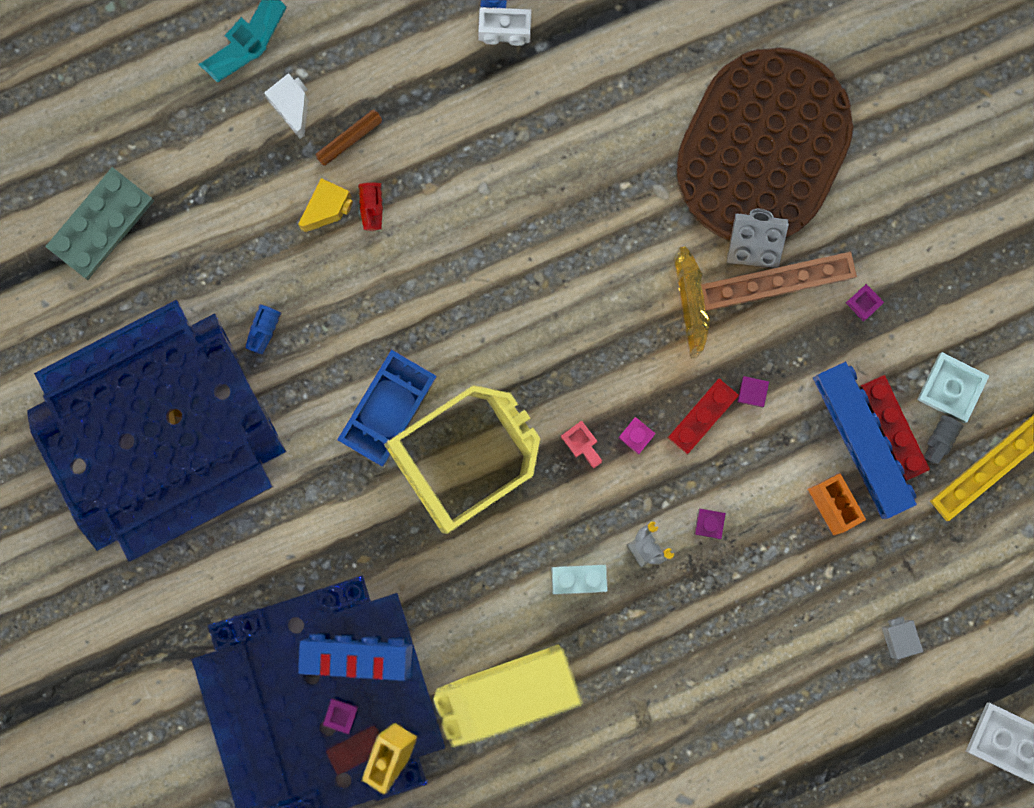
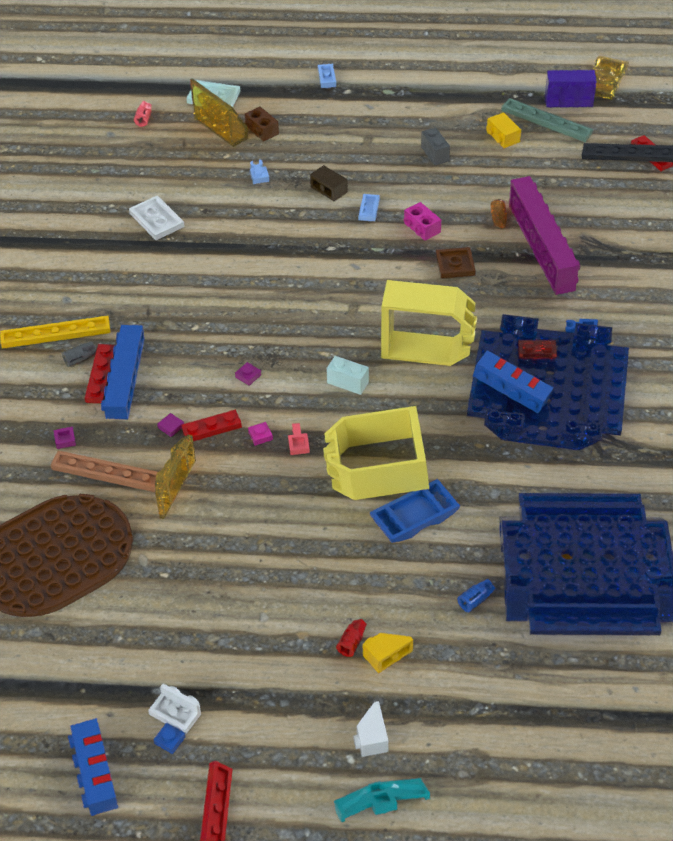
camera: 145 degrees left, 35 degrees down
sand green plate [45,167,154,280] -> none
dark orange axle [316,110,382,166] -> none
magenta plate [323,698,358,734] -> none
yellow slope [362,724,417,794] -> none
light grey piece [627,522,674,567] -> none
light grey plate [727,209,789,268] -> none
orange brick [808,473,866,535] -> none
light grey brick [882,616,923,659] -> none
light aqua plate [917,352,989,423] -> none

